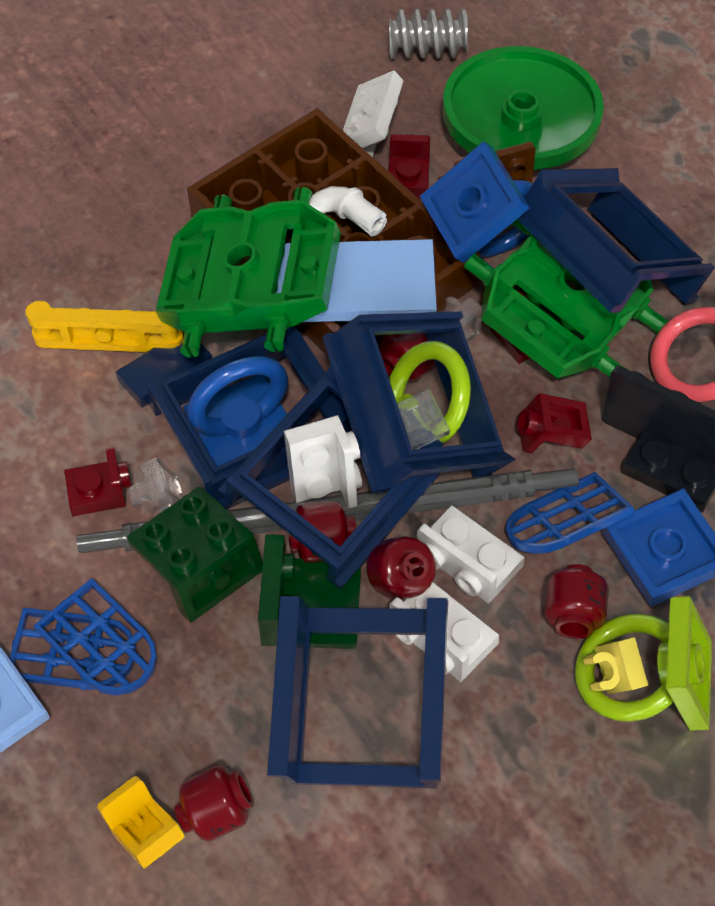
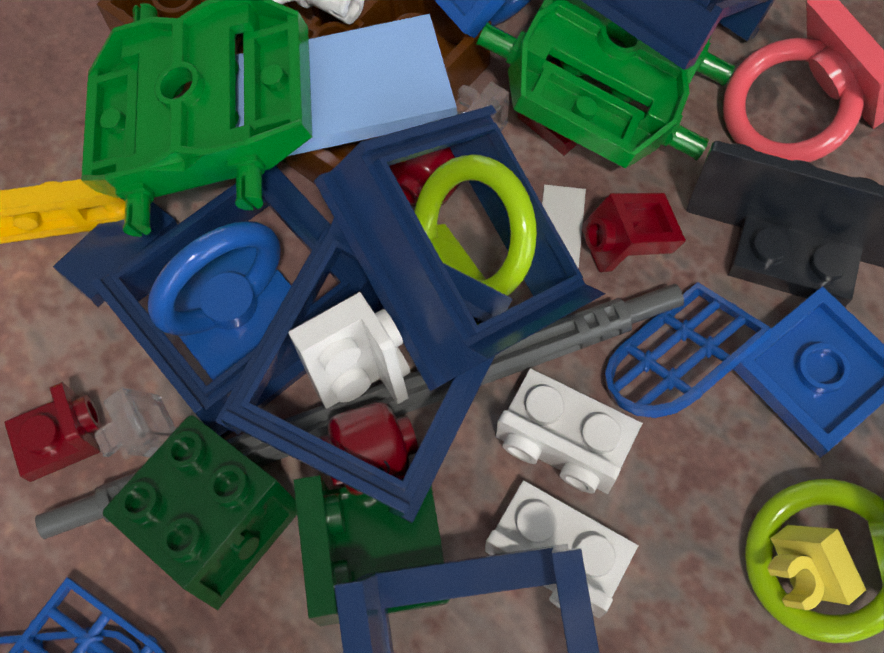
camera: 10 degrees left, 10 degrees up
dark red head [366,536,436,599] -> none
clear tile [397,389,450,450] -> none
dark red head [544,564,609,639] -> none
none -> white sticker [542,185,586,268]

